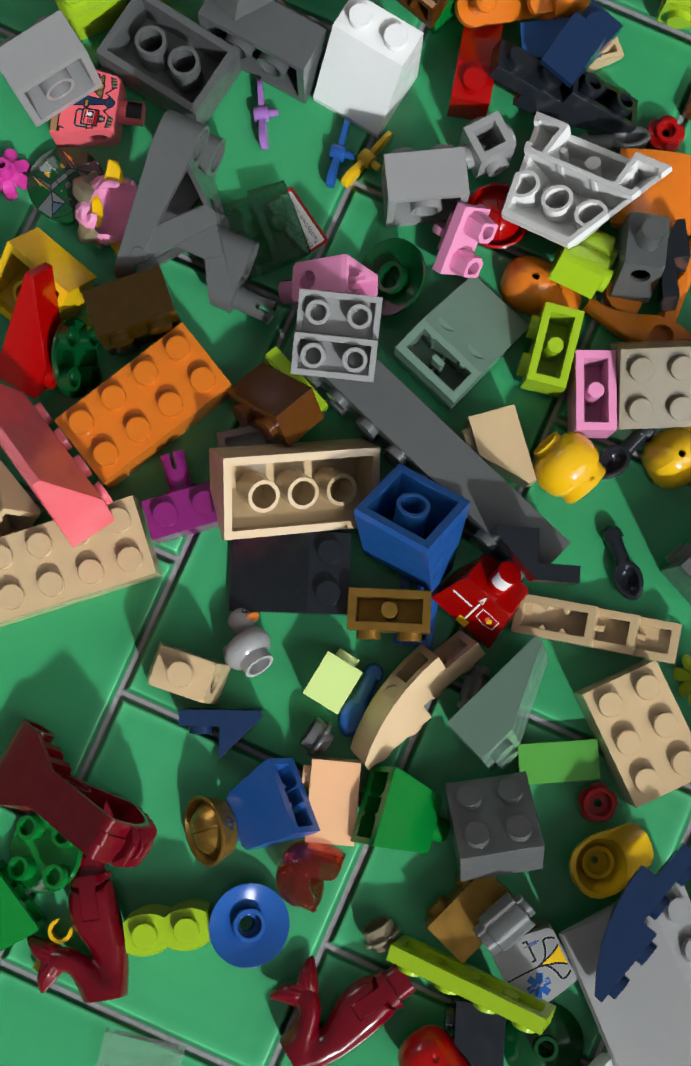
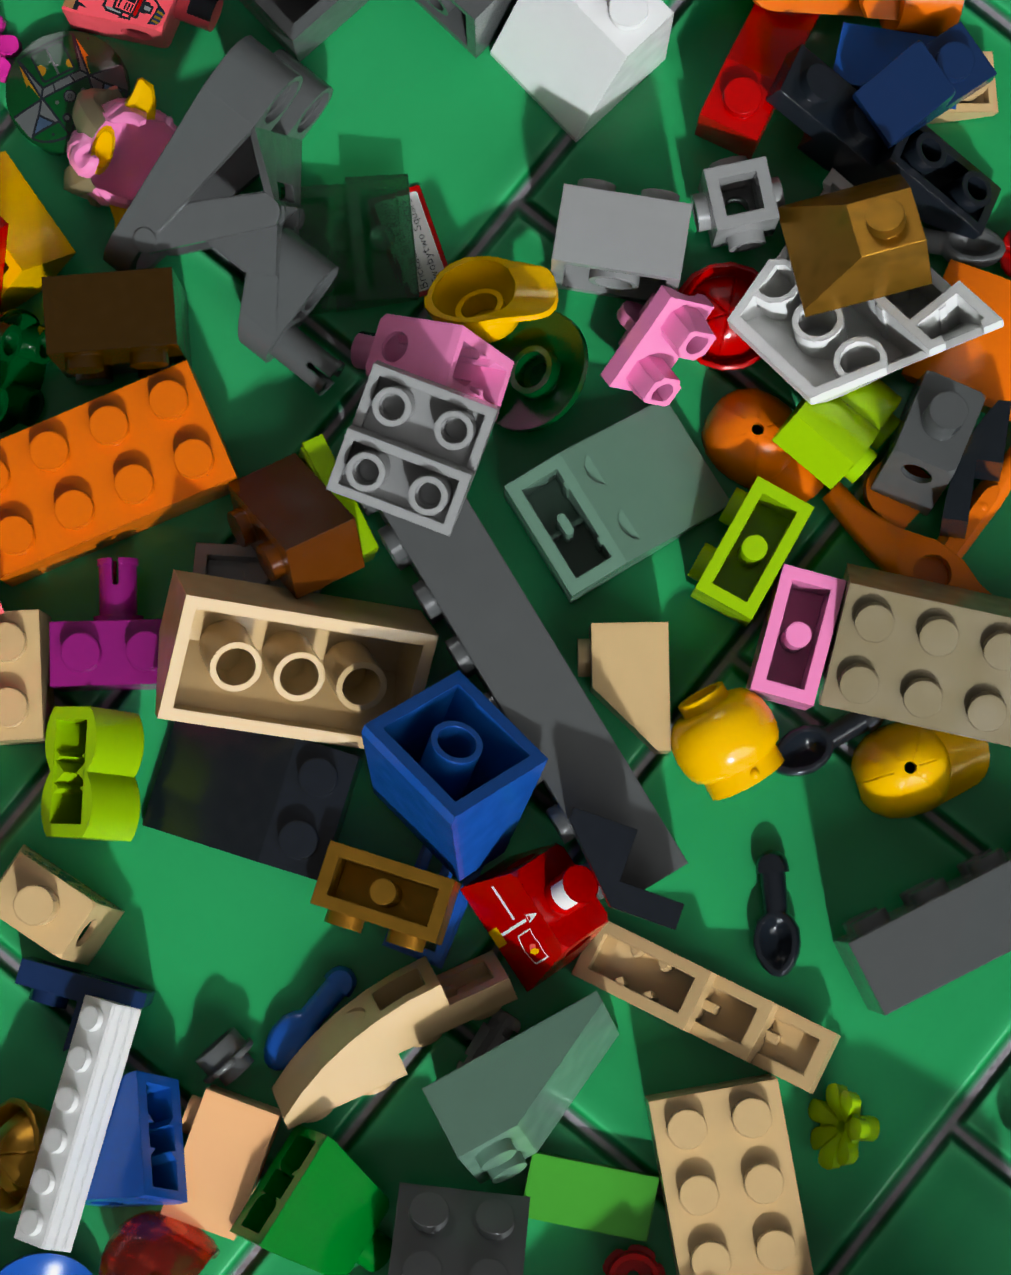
camera: 20 degrees right, 0 degrees up
light grey animal [222,608,273,677] -> none
medium lavender piece [253,78,279,150] -> none
yellowish green brick [303,648,363,714] -> none
blue piece [326,118,355,189] -> none
yellow piece [341,130,394,188] -> none
none -> white piece [14,994,141,1253]
none -> lime brick [41,706,144,842]
none -> yellow cap [424,256,559,343]
none -> pearl gold slope [778,174,932,317]

